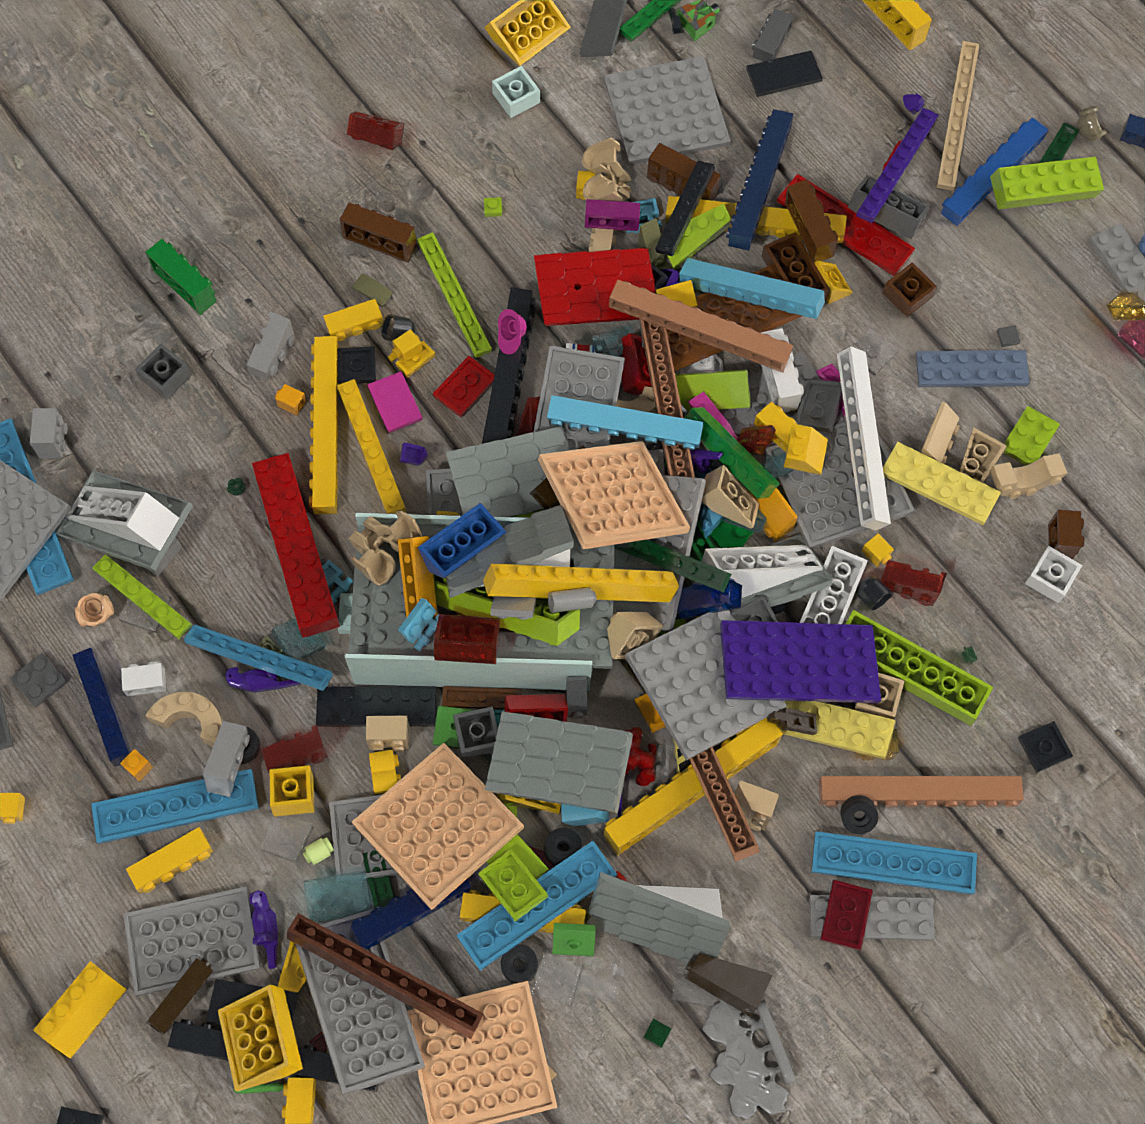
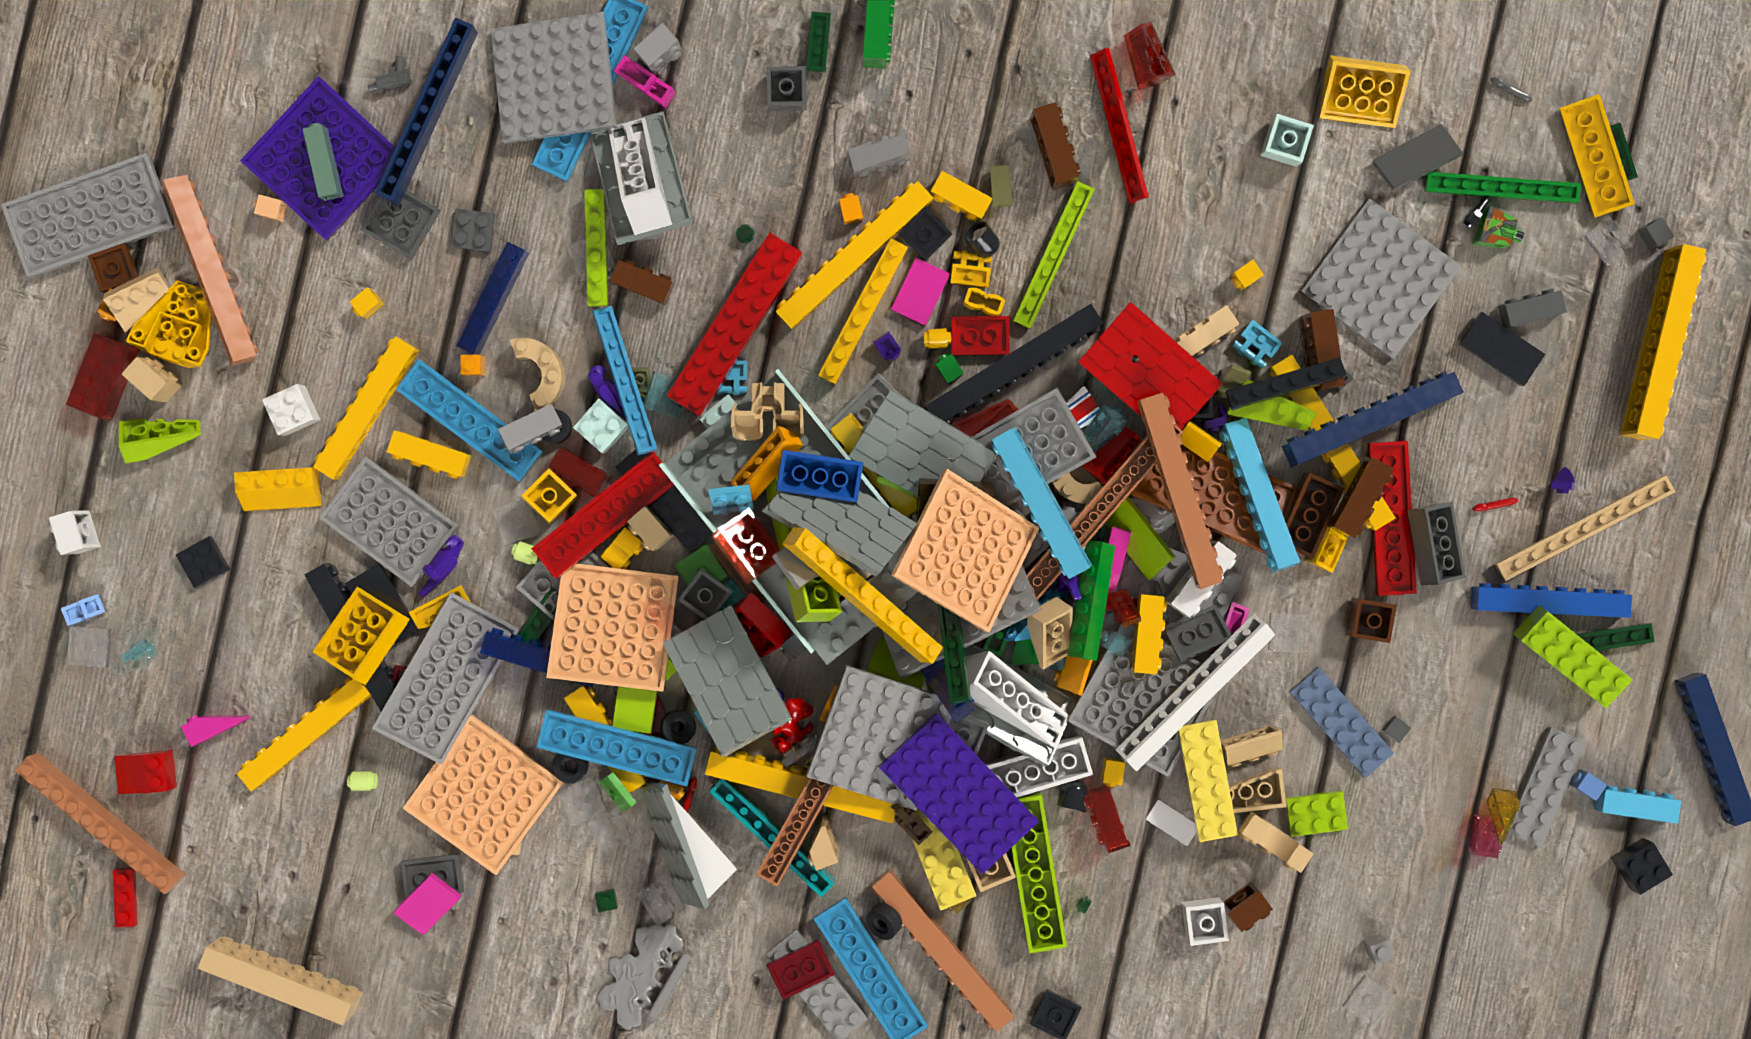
camera: 55 degrees right, 20 degrees up
light nougat hair [74,593,114,627] -> none
white brick [121,662,166,696] -> none
dark brown slope [146,958,213,1035] -> none
copper brick [287,913,484,1039] -> none
clear light blue plate [303,871,371,922] -> none
yellow brick [392,329,423,363] -> none
lime plate [478,849,549,921] -> none
lime plate [484,197,502,217] -> none
dark pink piece [498,309,527,355] -> none
light grey brick [548,587,596,613] -> none
tan piece [582,137,631,202] -> none
magenta brick [584,199,640,231] -> none
tan slope [607,612,663,659] -> none
dark brown slope [685,953,772,1017] -> none
yellow slope [783,424,828,475] -> none
dark purple plate [856,108,938,223] -> none
dark tan hair [1076,106,1107,142] -> none
none -> white brick [262,384,321,436]
none -> yellow brick [313,336,420,480]
none -> red plate [531,452,674,579]
none -> light aqua brick [573,399,629,454]
none -> reddish brown brick [610,259,674,305]
none -> dark pink slope [614,55,676,109]
none -> teal brick [709,778,835,898]
none -> dark green plate [806,11,831,73]
none -> yellow brick [923,328,951,349]
none -> green brick [935,353,964,385]
none -> yellow brick [963,288,1005,316]
none -> red plate [1090,48,1149,204]
none -> white sticker [1146,800,1197,846]

